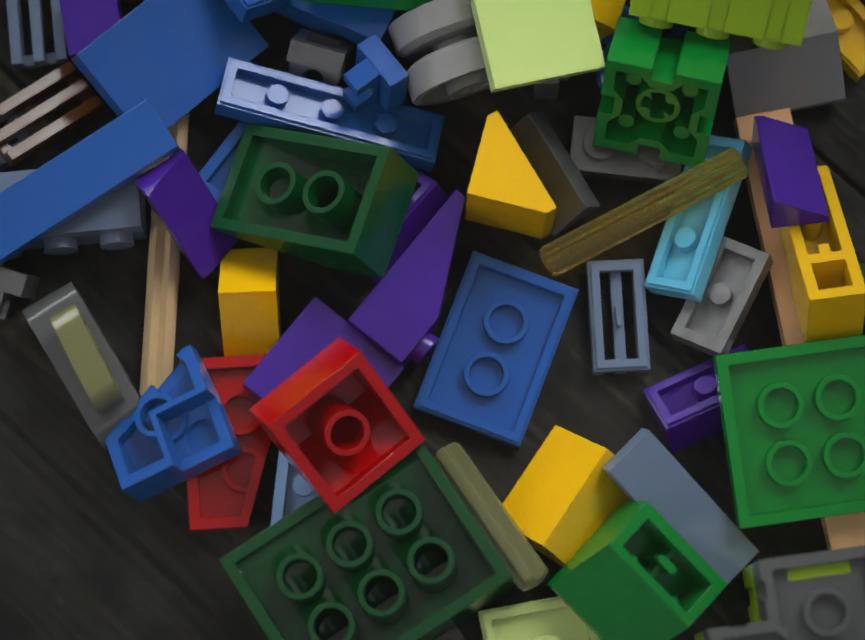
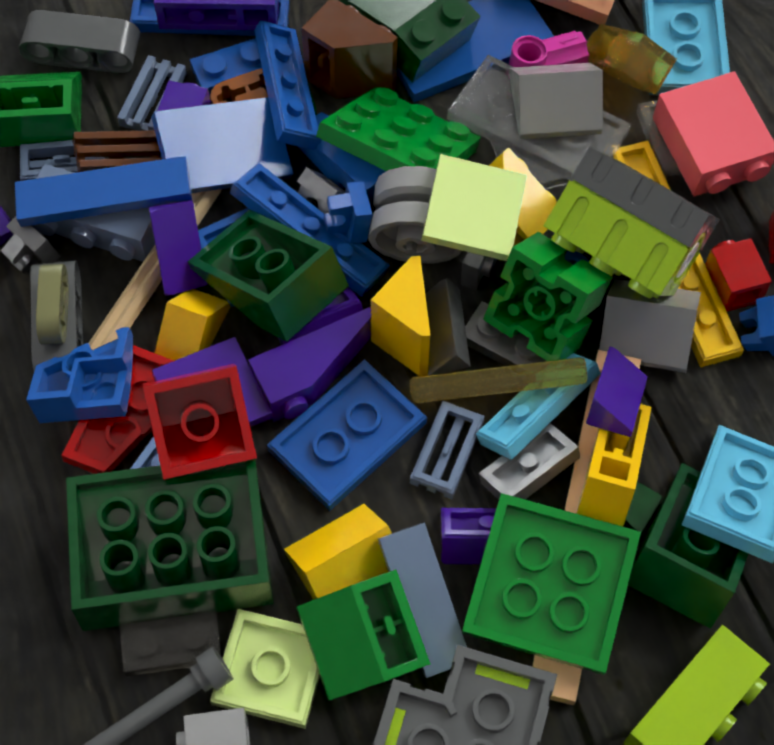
camera: 25 degrees right, 15 degrees down
olive axle [434,442,548,591] -> none

